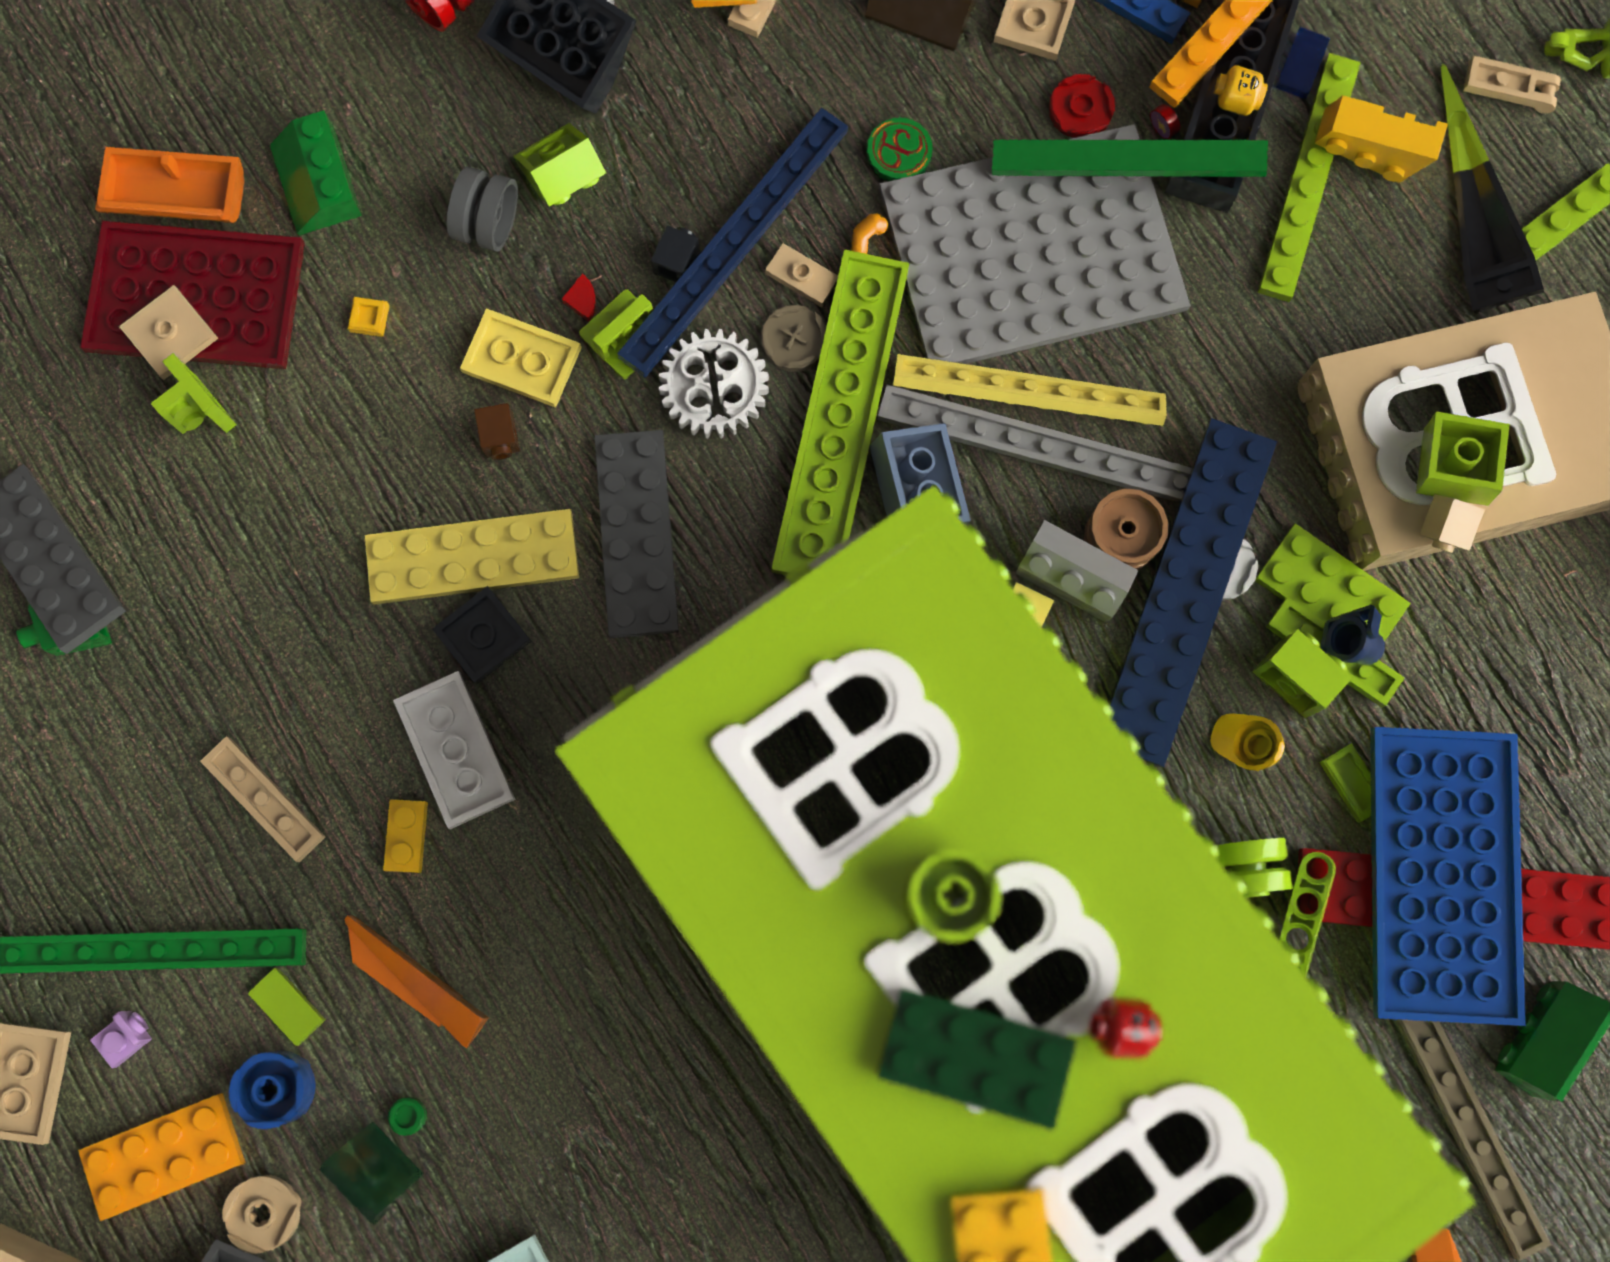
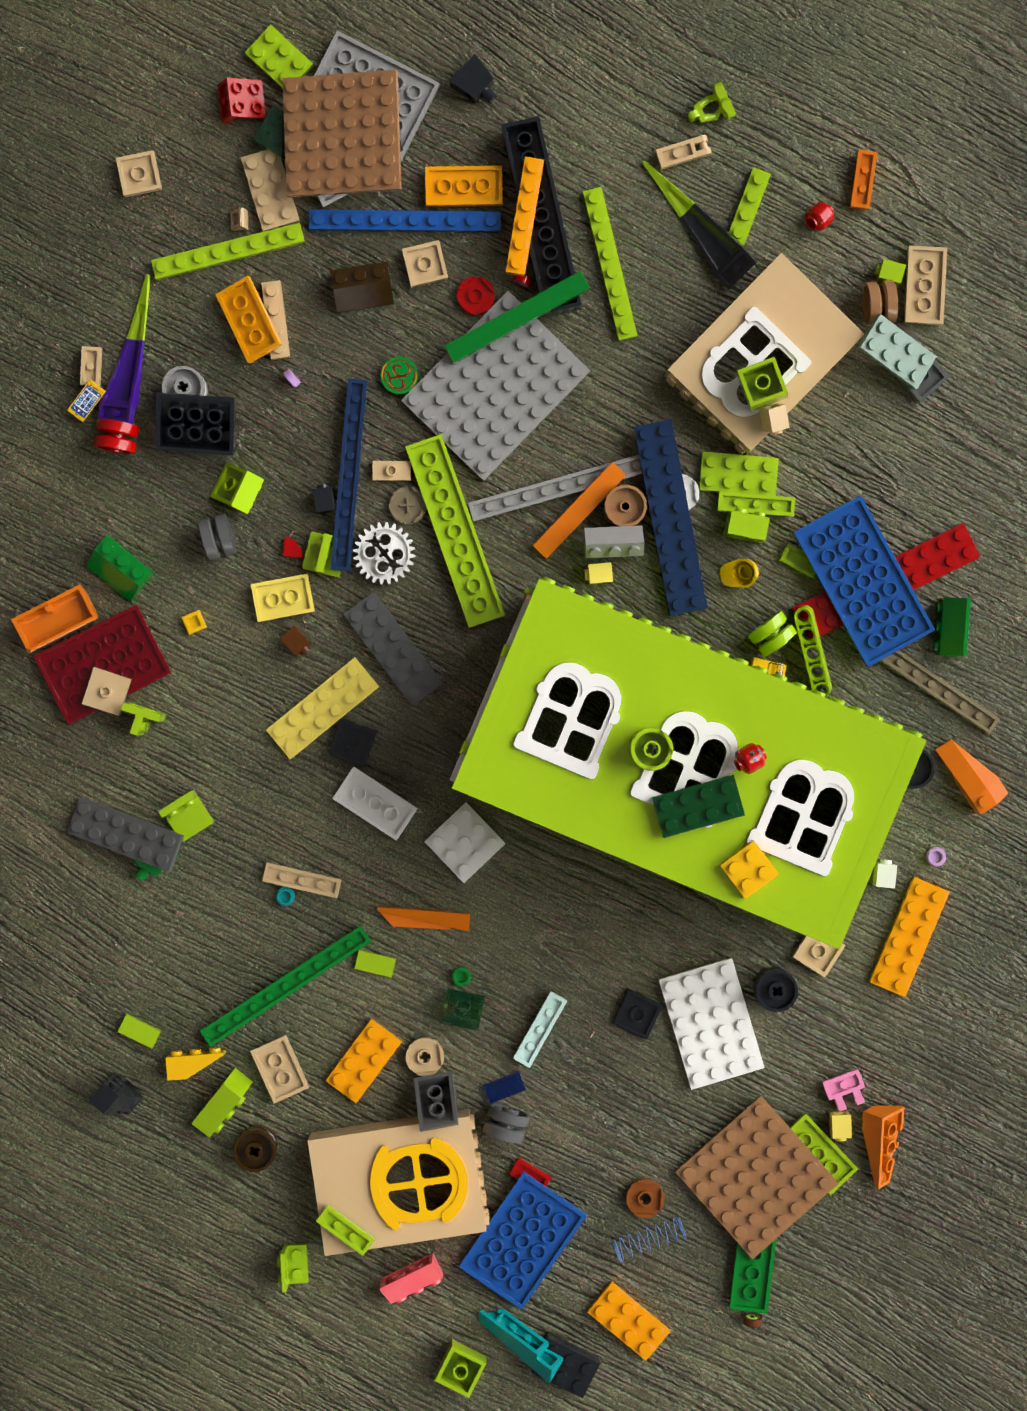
camera: 25 degrees left, 10 degrees up
lavender bracket [90,1011,152,1068] -> none
blue brick [229,1050,316,1129] -> none
yellow plate [383,799,428,873] -> none
light orange arm [851,213,888,254] -> none
sand blue slope [869,423,971,524] -> none
light yellow plate [893,354,1167,426] -> none
yellow head [1213,65,1268,116] -> none
clear blue tile [1275,27,1330,99] -> none
yellow wedge [1315,95,1448,183] -> none
dark blue piece [1321,605,1385,665] -> none
none -> lime bracket [158,790,214,842]
none -> teal plate [276,887,295,906]
none -> lavender tile [283,368,301,387]
none -> white plate [424,802,506,883]
none -> orange tile [533,462,626,559]

